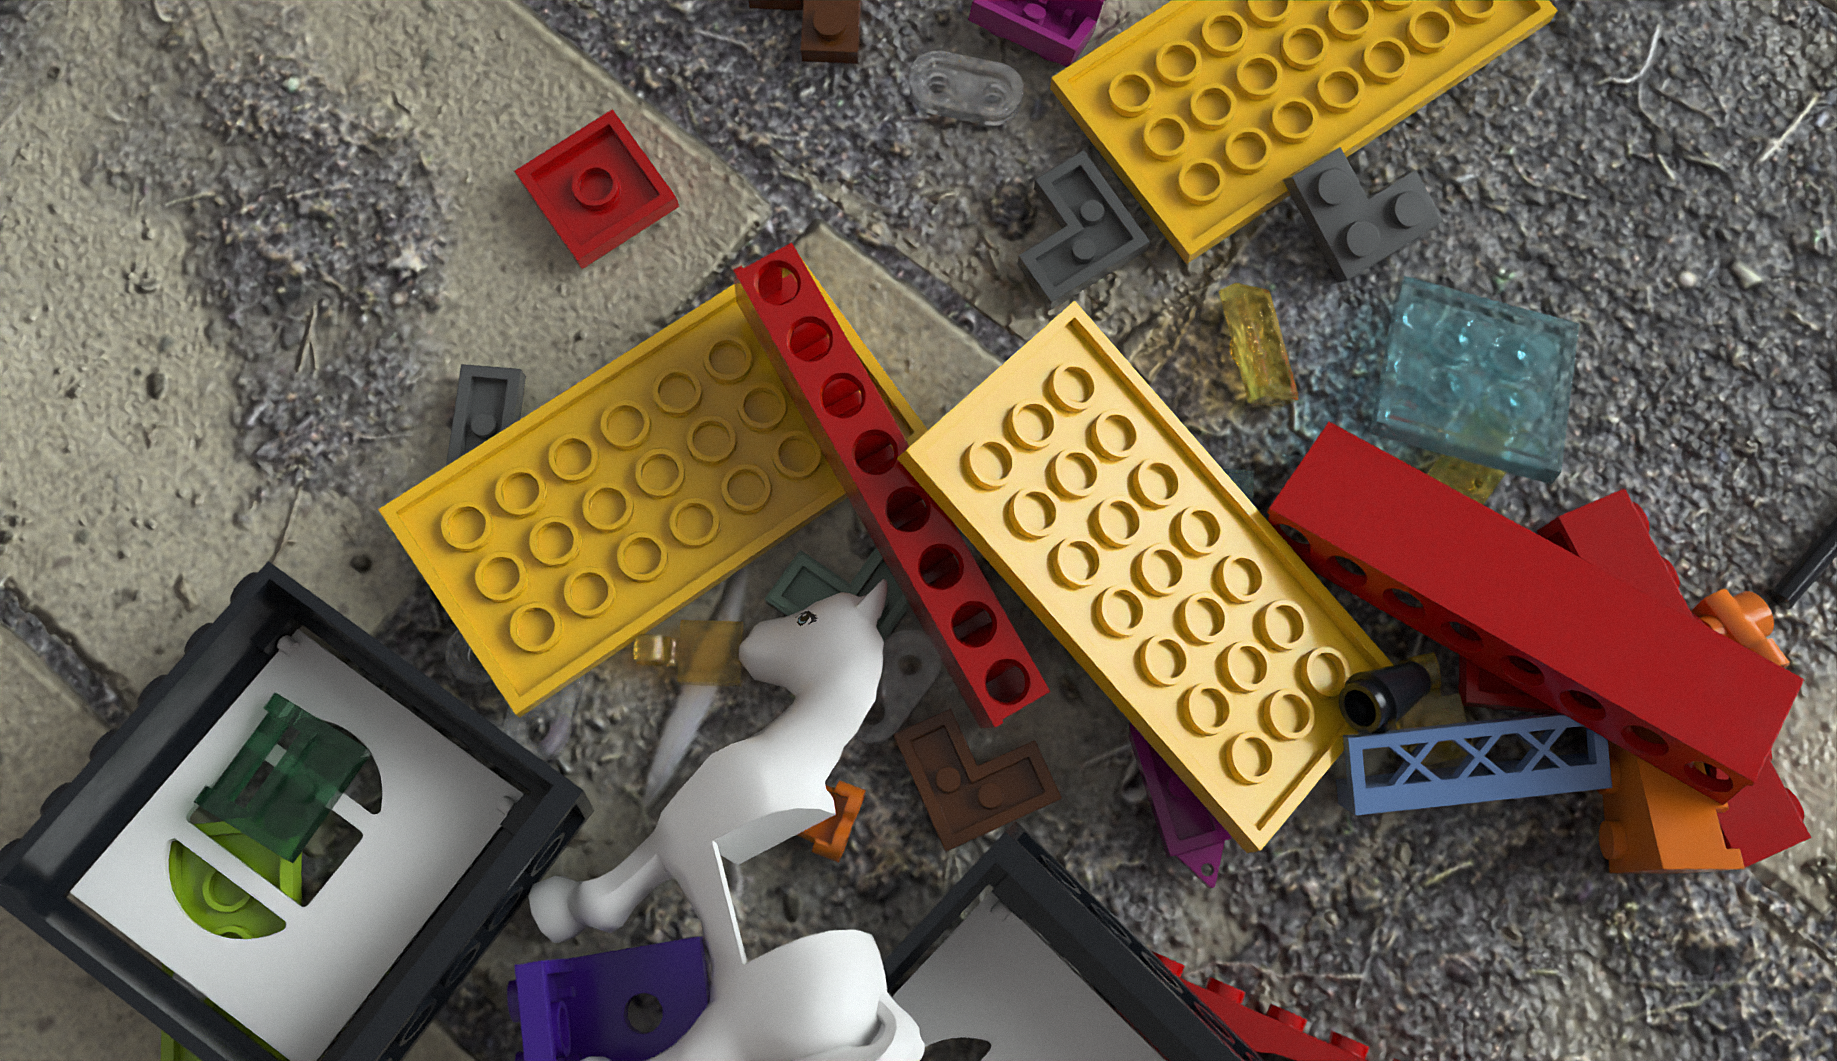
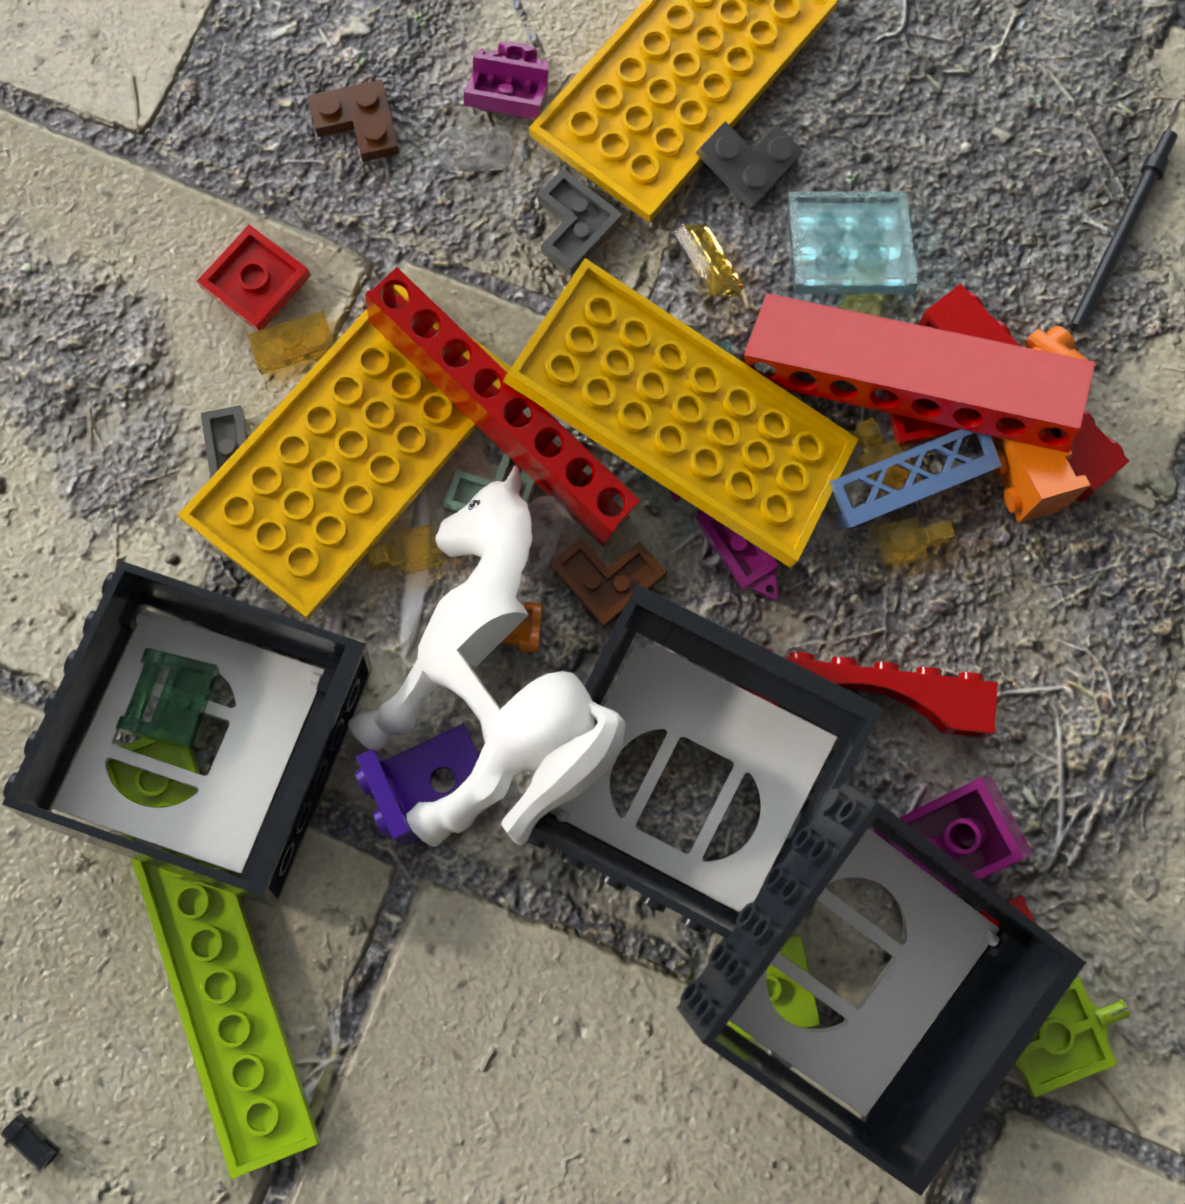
camera: 15 degrees left, 0 degrees up
black cone [1339,661,1432,734] -> none
none -> clear yellow plate [247,310,335,375]
none -> clear yellow plate [875,517,955,568]

